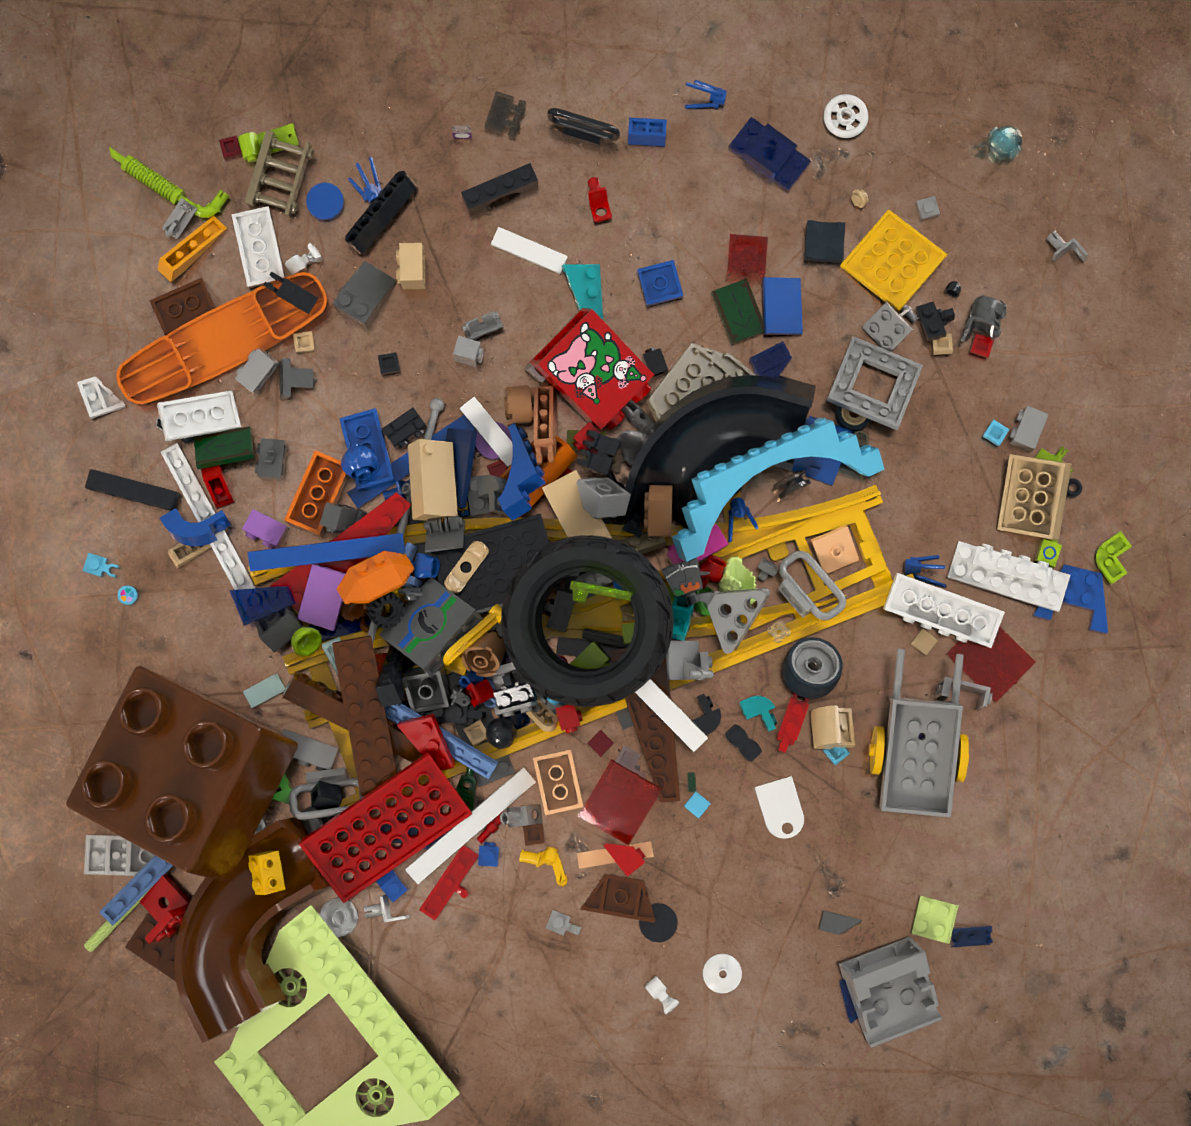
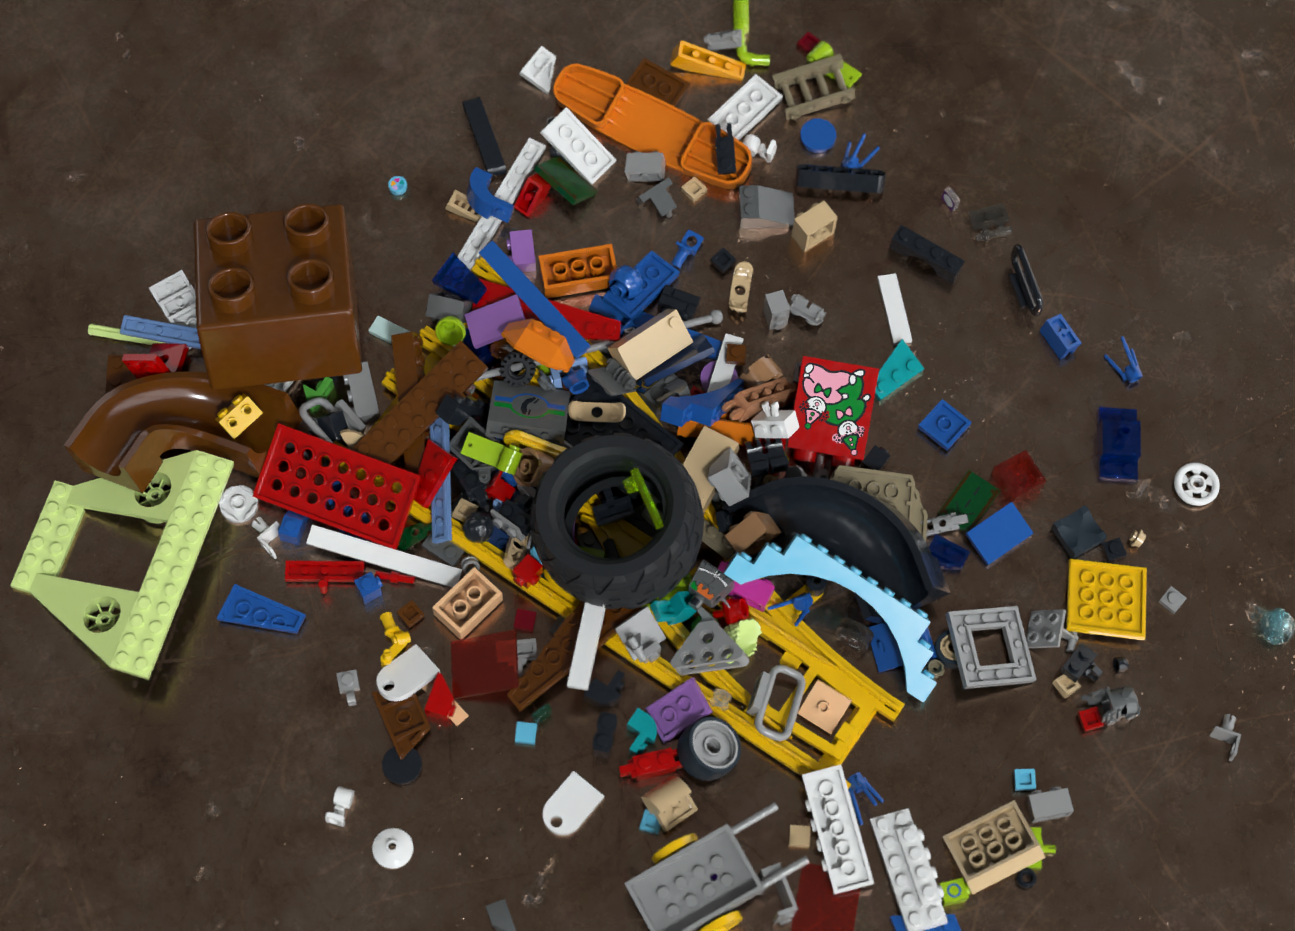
camera: 55 degrees right, 15 degrees down
medium azure plate [82,553,120,578] -> none
dark grey brick [255,438,287,481] -> none
dark grey hinge [320,502,367,533] -> none
light grey bracket [500,804,542,827] -> none
red bracket [587,177,612,222] -> none
light grey tile [758,557,779,581] -> none
none -> blue wing [217,584,306,634]
none -> tan tile [340,429,365,449]
none -> white tile [376,644,441,701]
none -> lime door [460,432,523,475]
none -> light grey bush [461,555,480,574]
none -> medium lavender tile [645,678,713,743]
none -> blue bracket [670,230,704,269]
none -> reddish brown plate [726,344,746,365]
none -> tan piece [728,261,753,313]
none -> white brick [751,401,800,438]
none -> light grey hinge [920,512,968,537]
none -> black plate [1100,537,1127,563]

